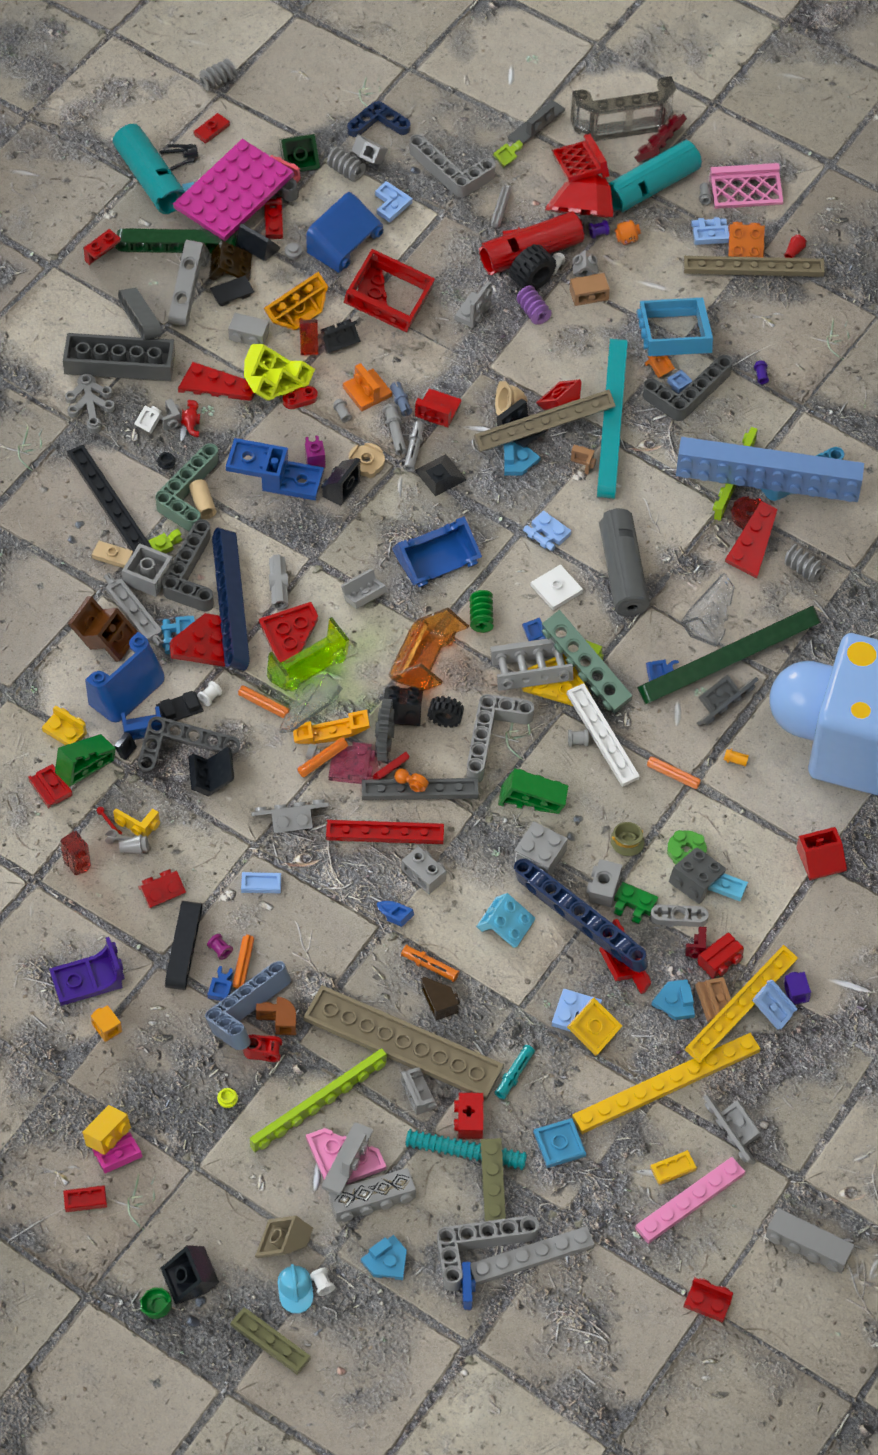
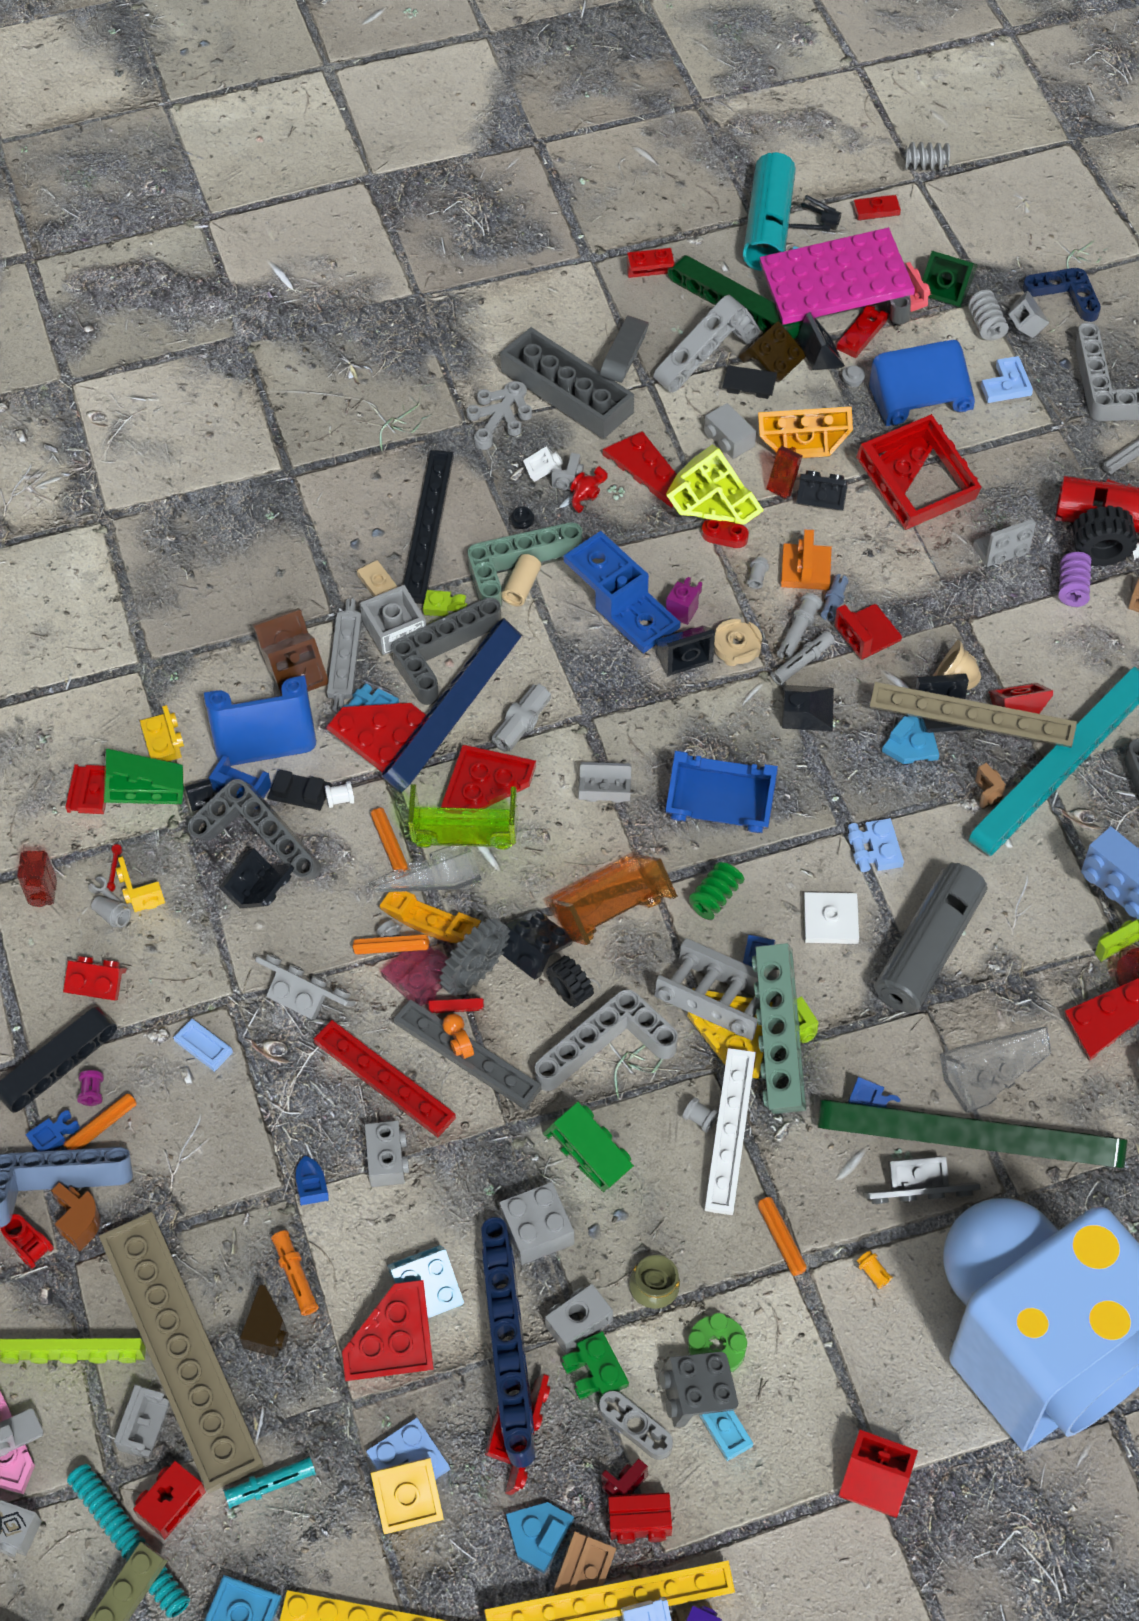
camera: 40 degrees right, 0 degrees up
none -> red plate [342,1280,434,1381]

